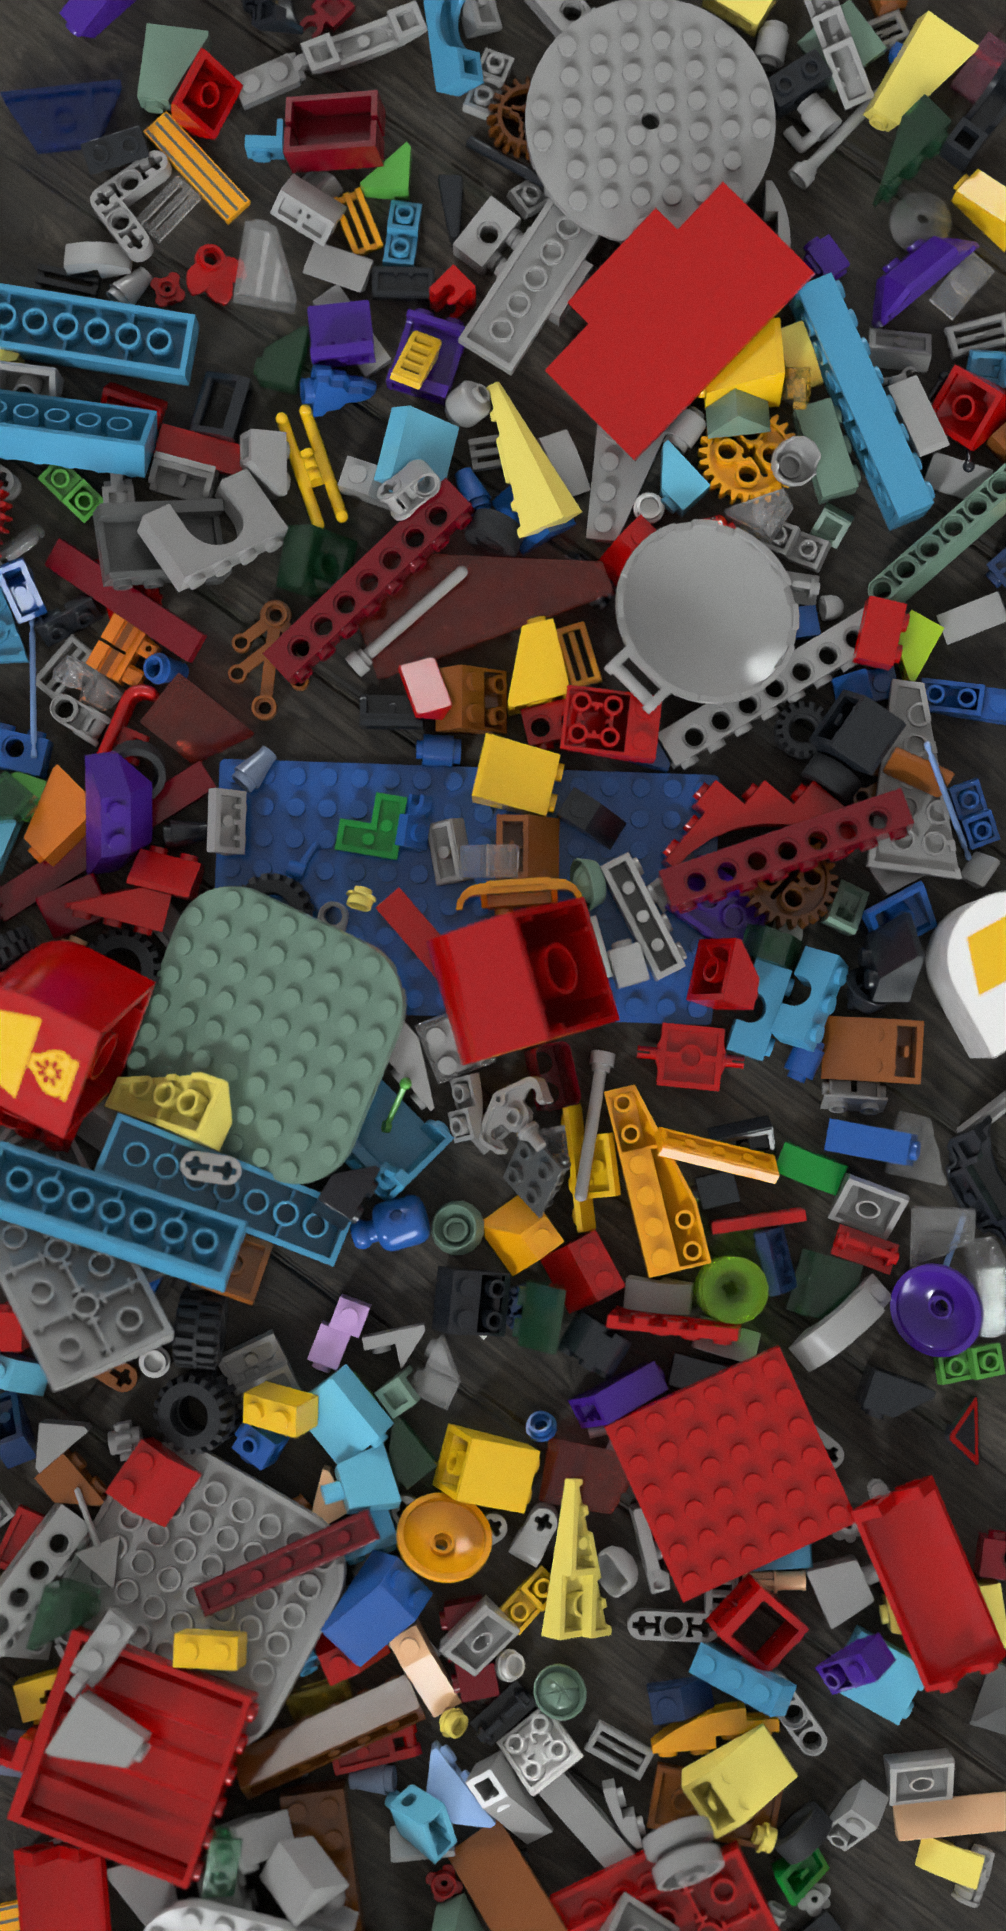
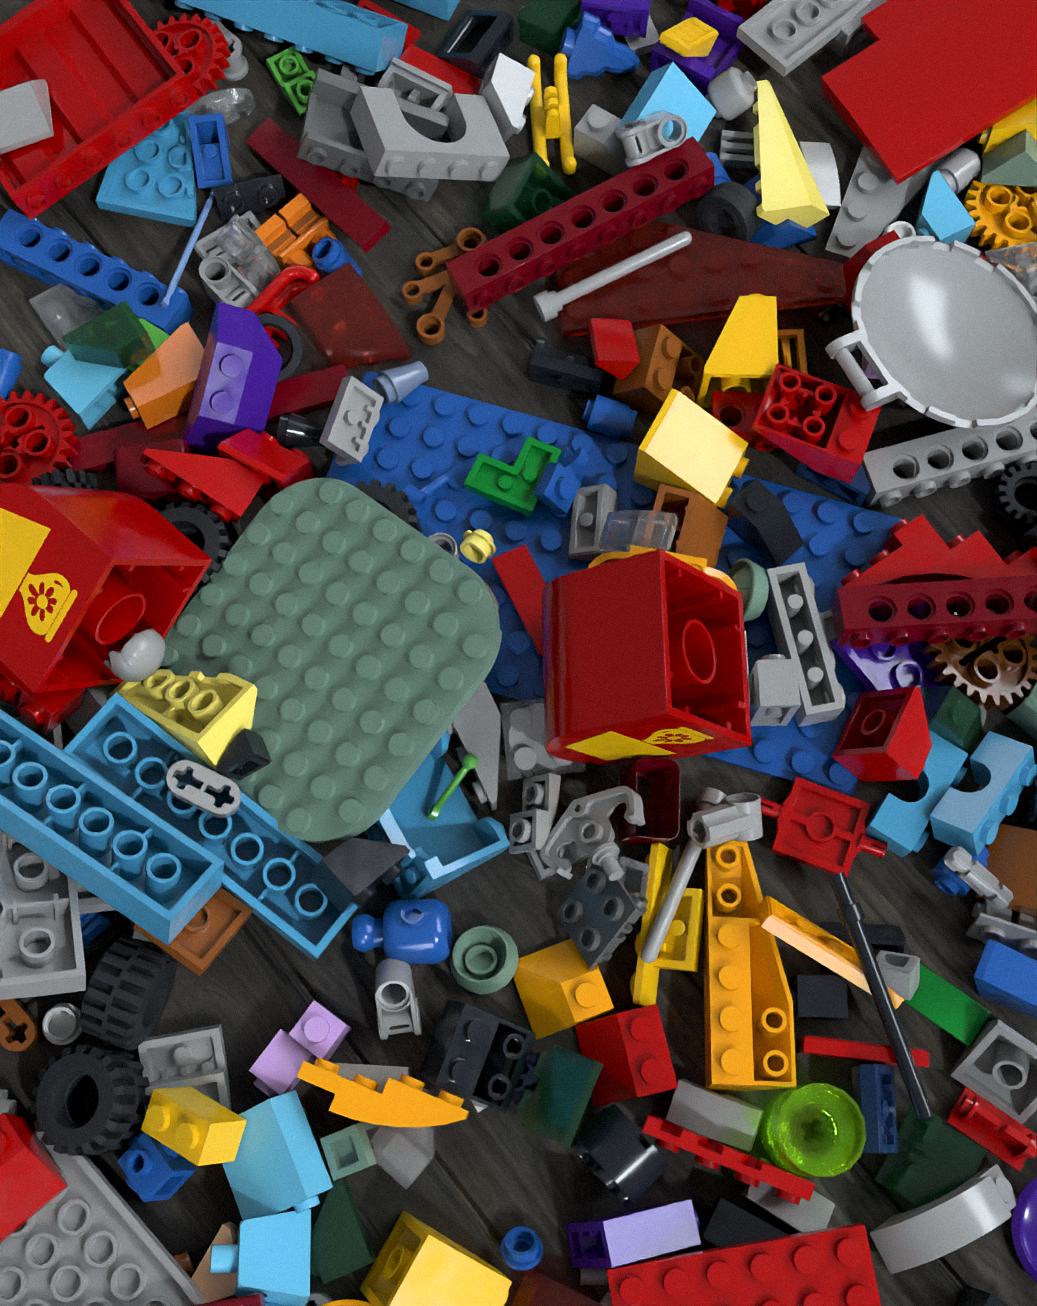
camera: 15 degrees right, 15 degrees down
none -> light grey hair [103,628,166,682]
none -> black slope [217,728,272,781]
none -> light orange slope [297,1057,470,1127]
none -> light grey piece [375,958,422,1040]
none -> light grey piece [687,793,763,849]
none -> black bar [828,872,934,1119]
none -> light grey slope [876,950,920,1000]
none -> light grey axle [943,846,1013,909]

